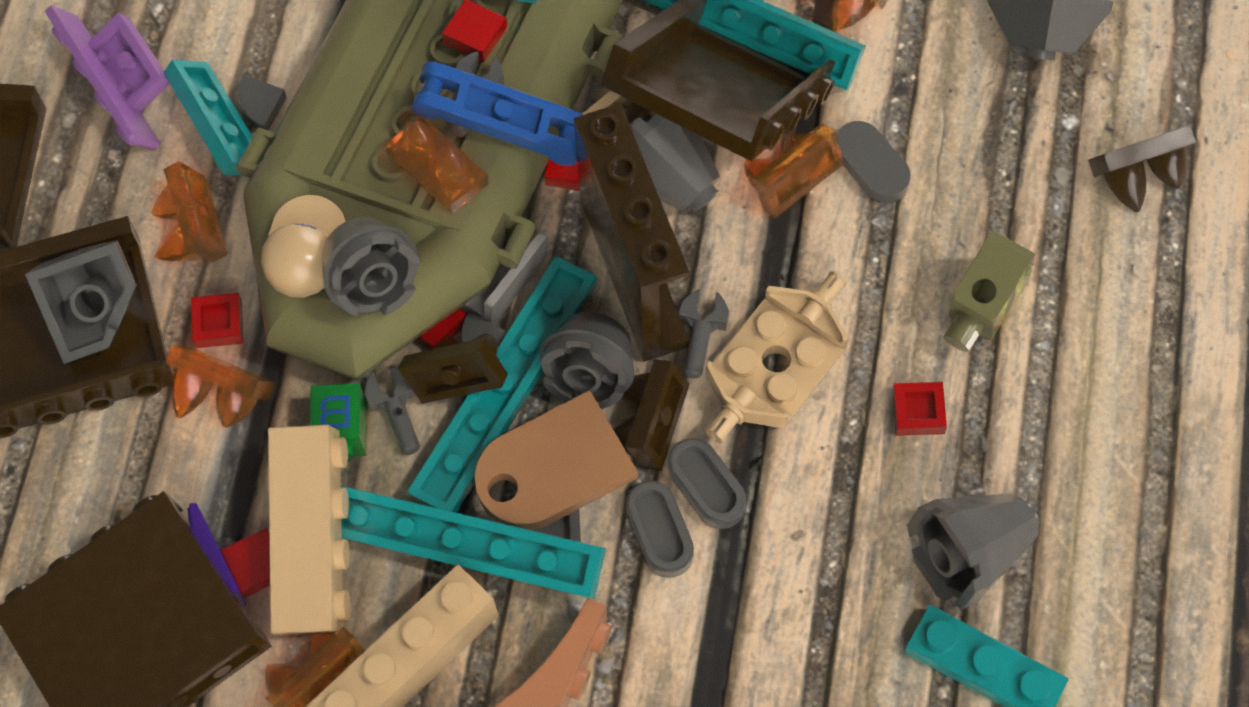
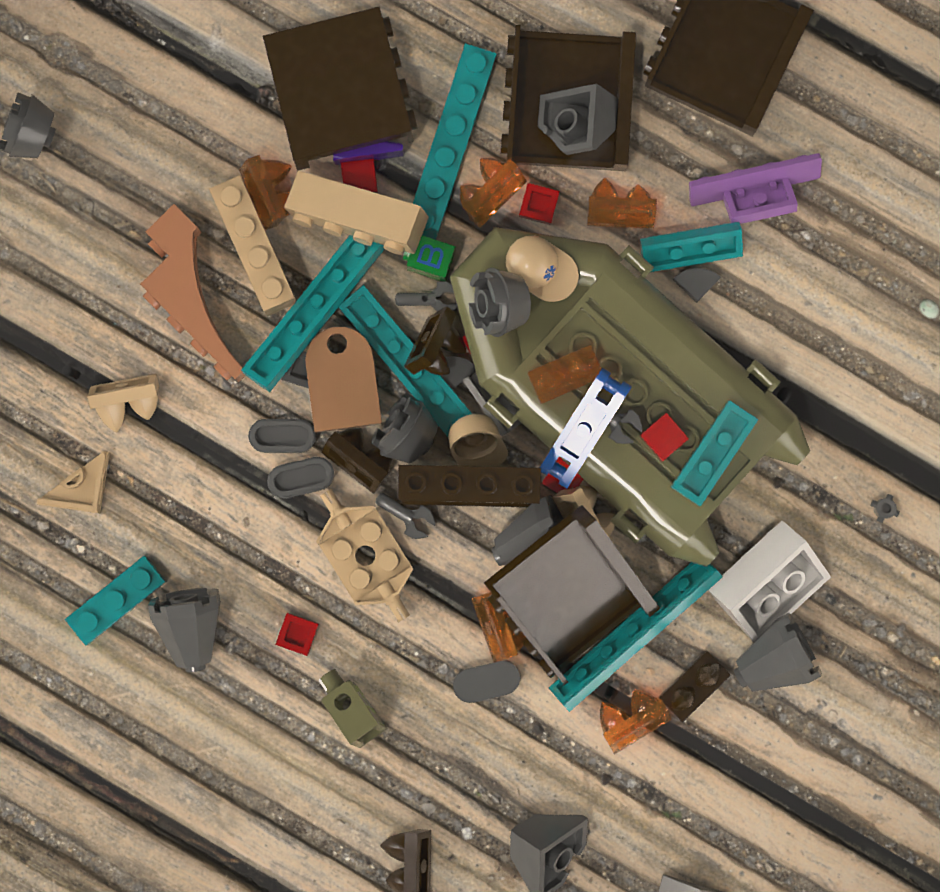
camera: 110 degrees right, 20 degrees up
none -> teal plate [413,43,497,240]
none -> tan cap [448,414,508,467]

